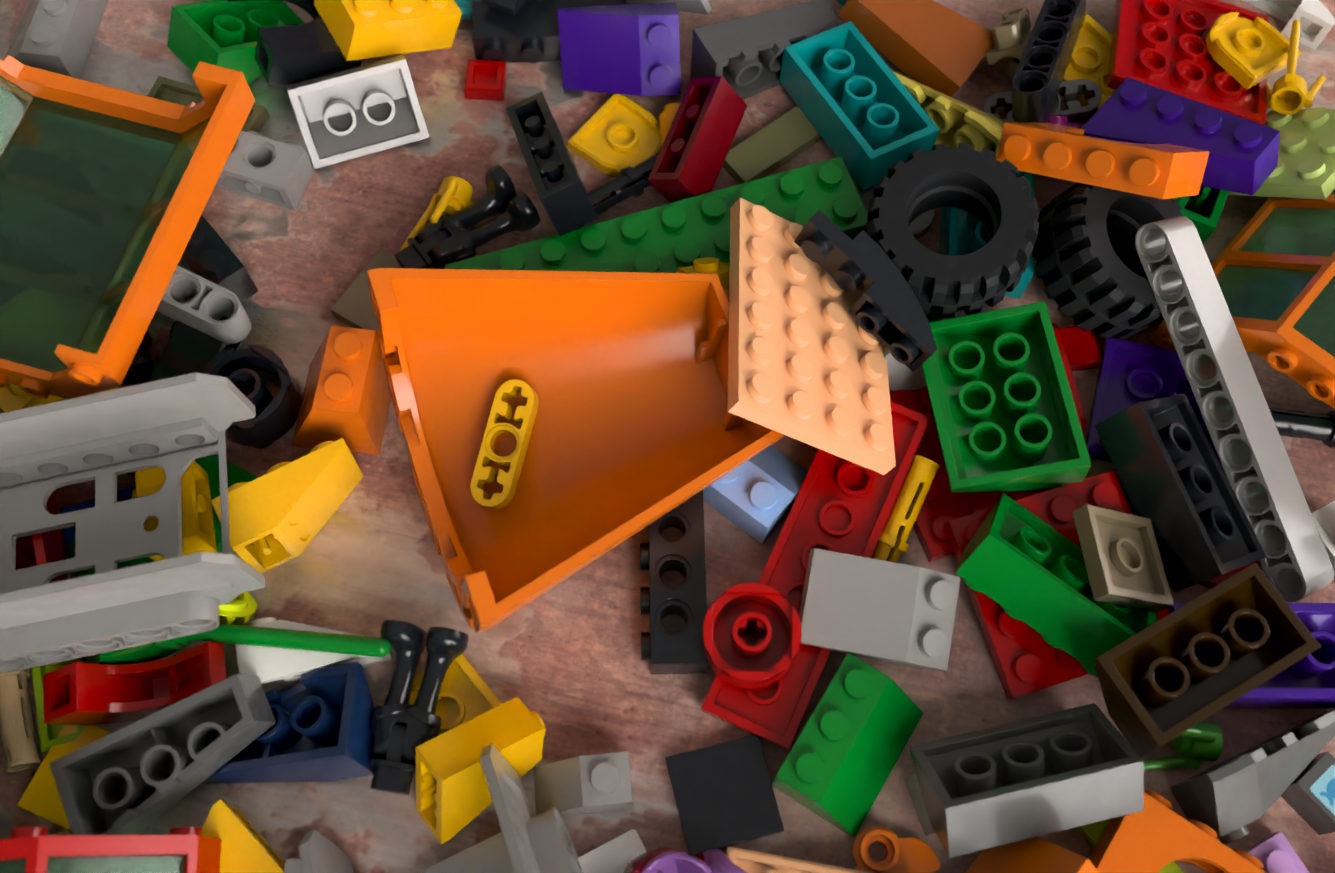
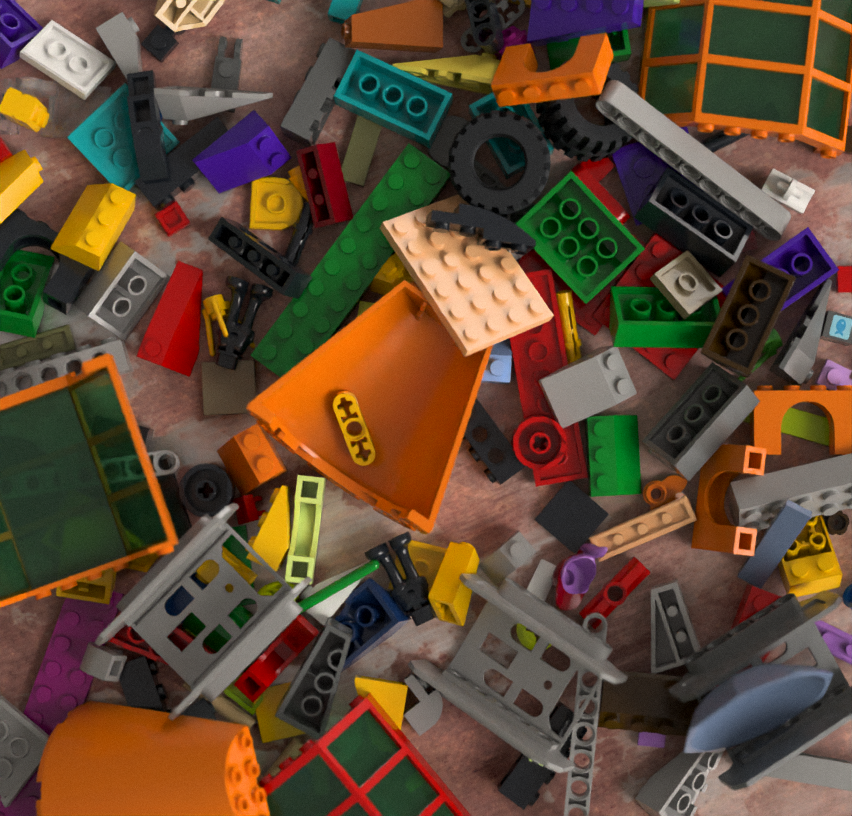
camera: 30 degrees left, 20 degrees up
none -> red wedge [137,261,203,377]
none -> red tile [233,494,266,525]
none -> yellowish green arch [285,475,326,585]

